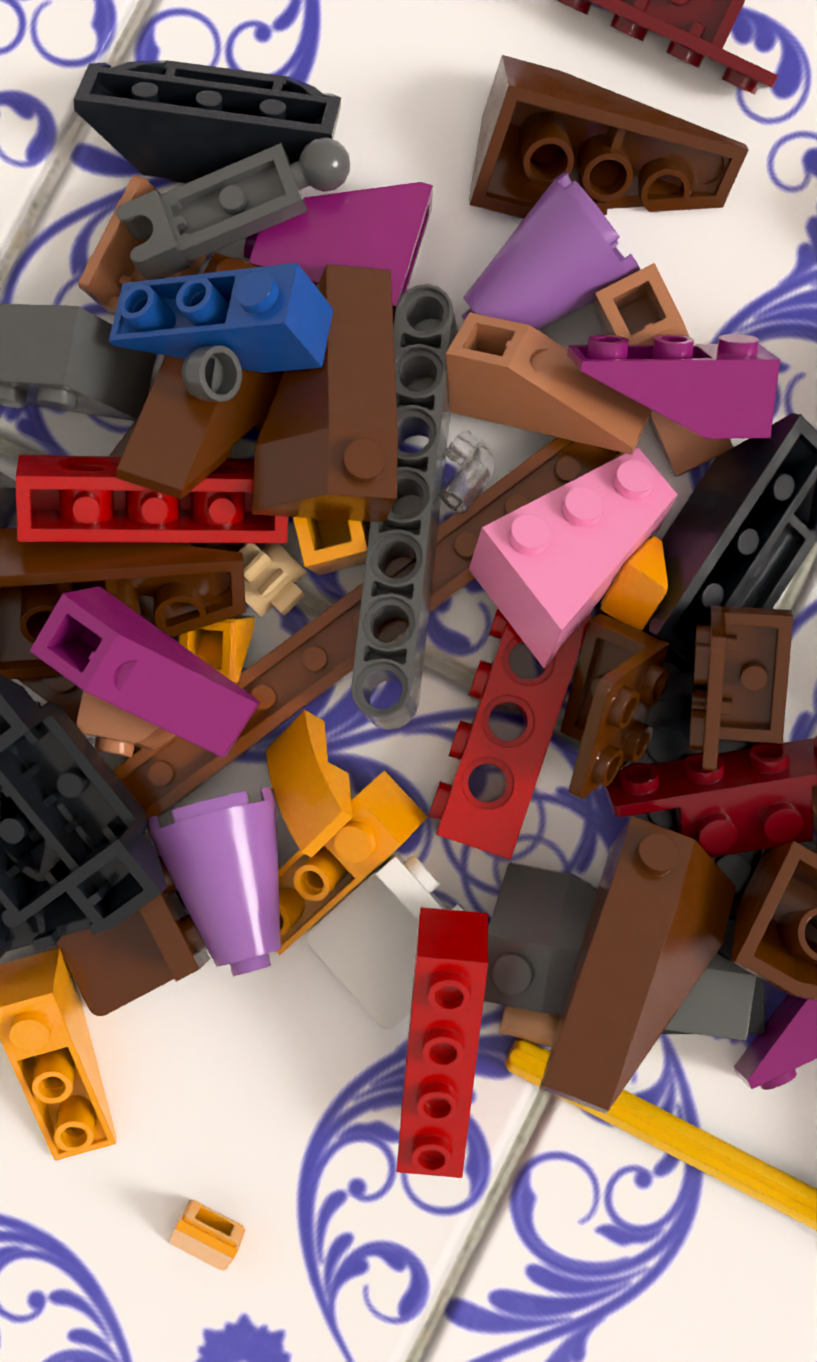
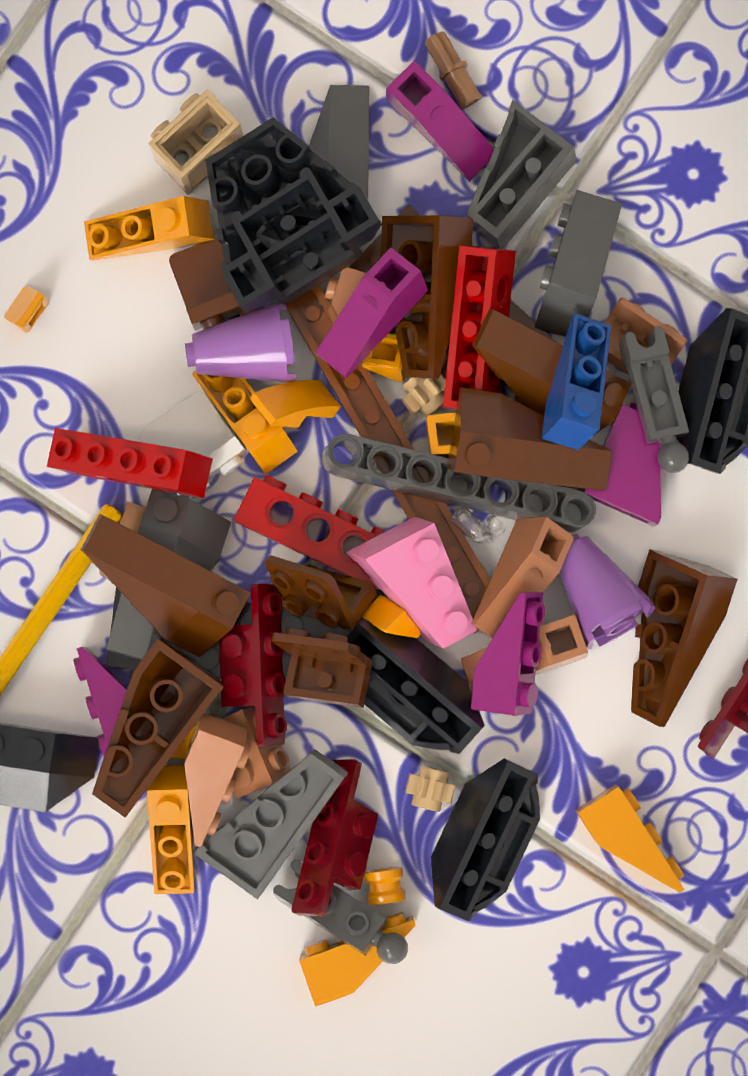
camera: 90 degrees right, 0 degrees up
dark grey hinge [181,346,242,402] -> none

